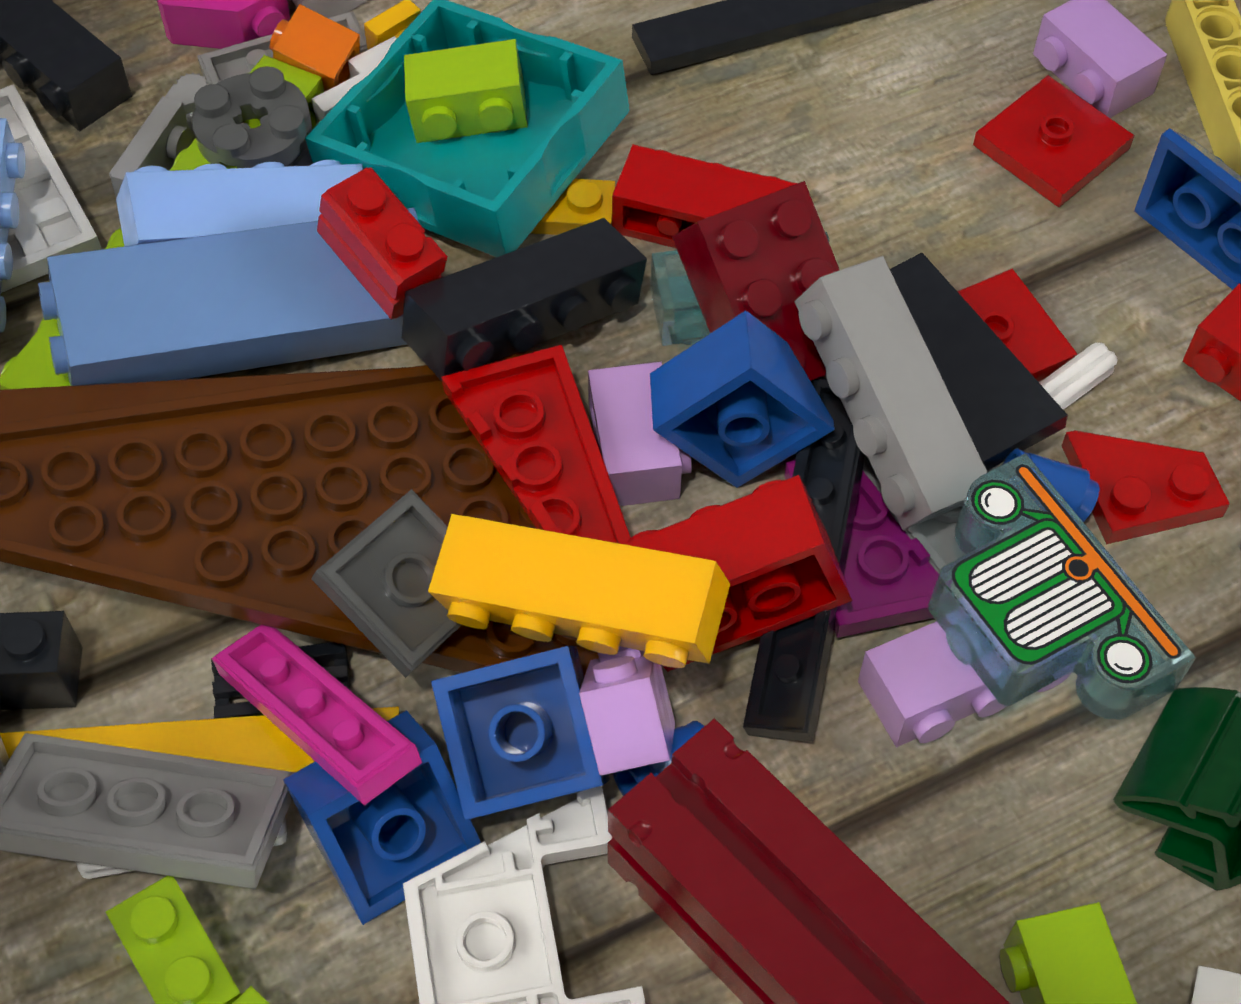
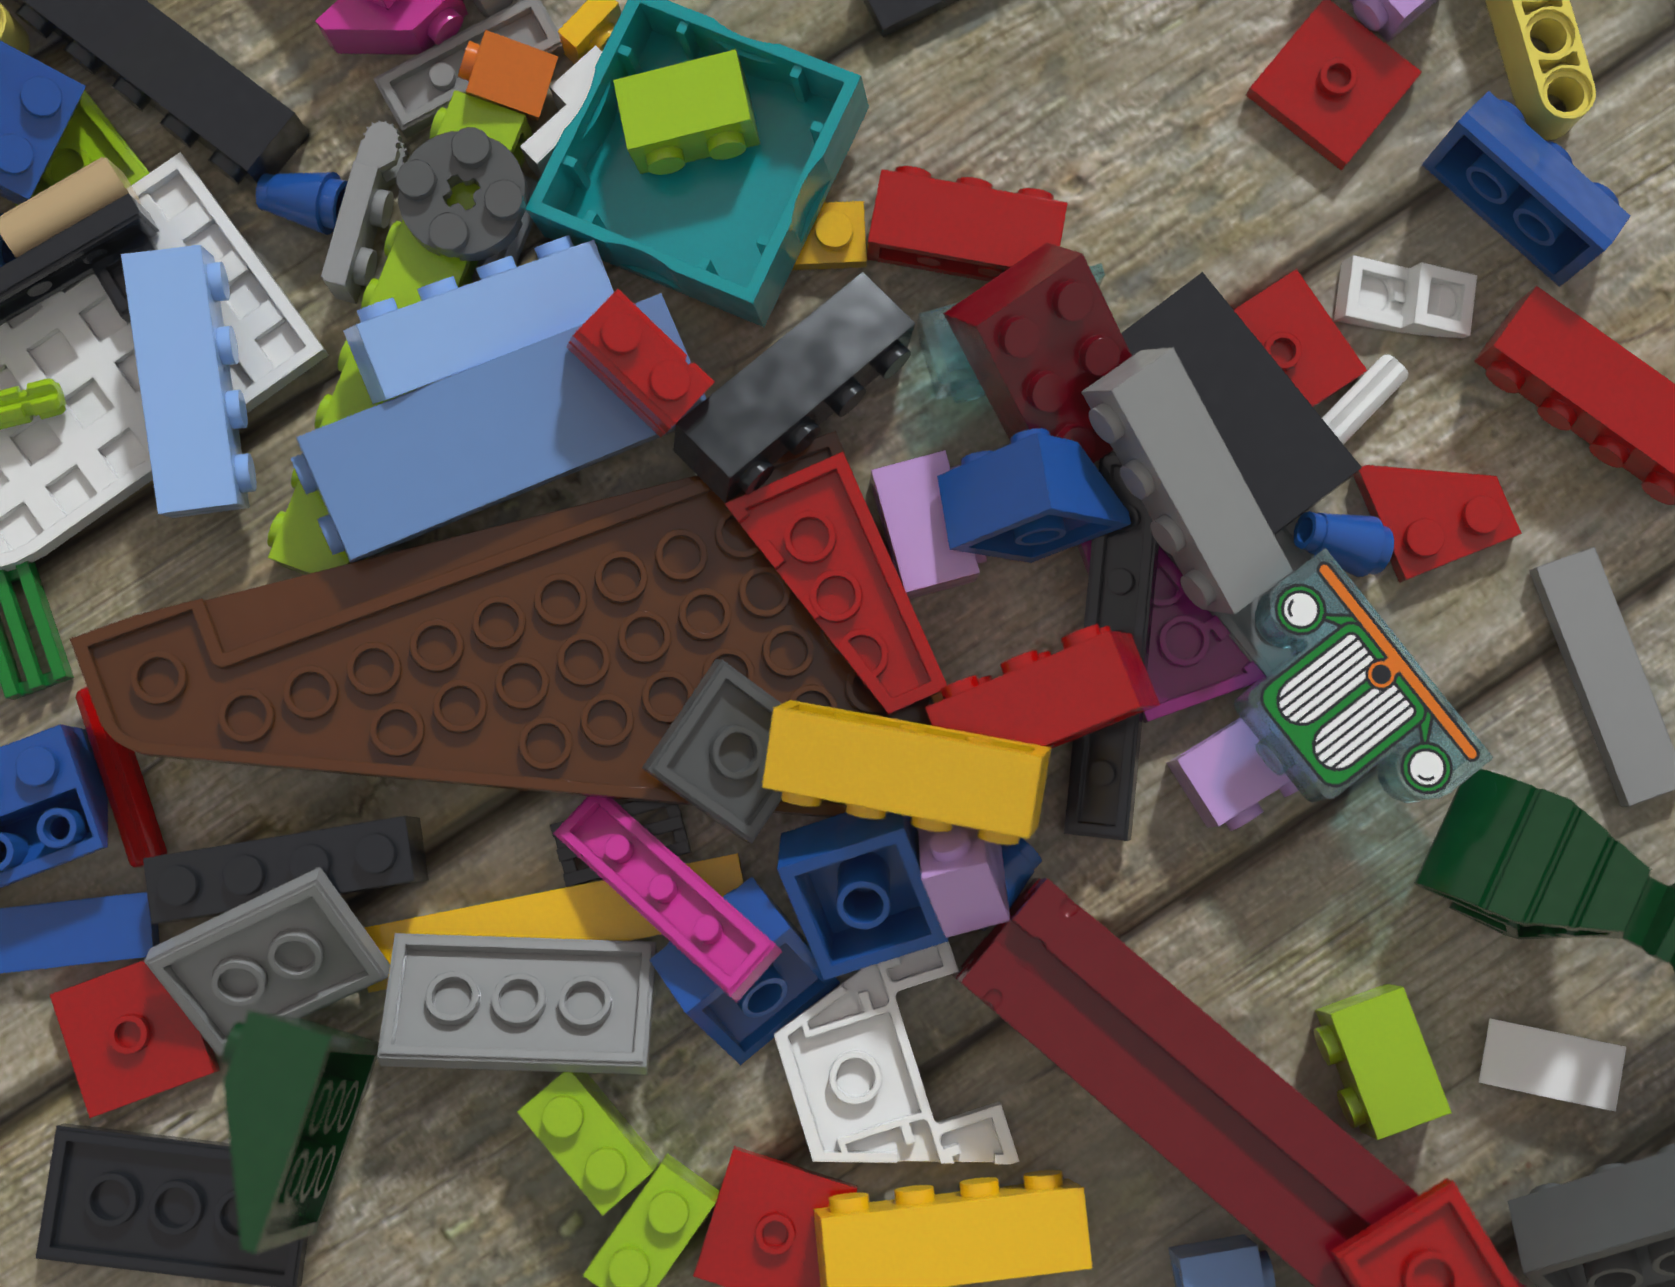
camera: 10 degrees left, 25 degrees up
none -> blue cone [255,172,348,235]
none -> white slope [1334,255,1478,338]

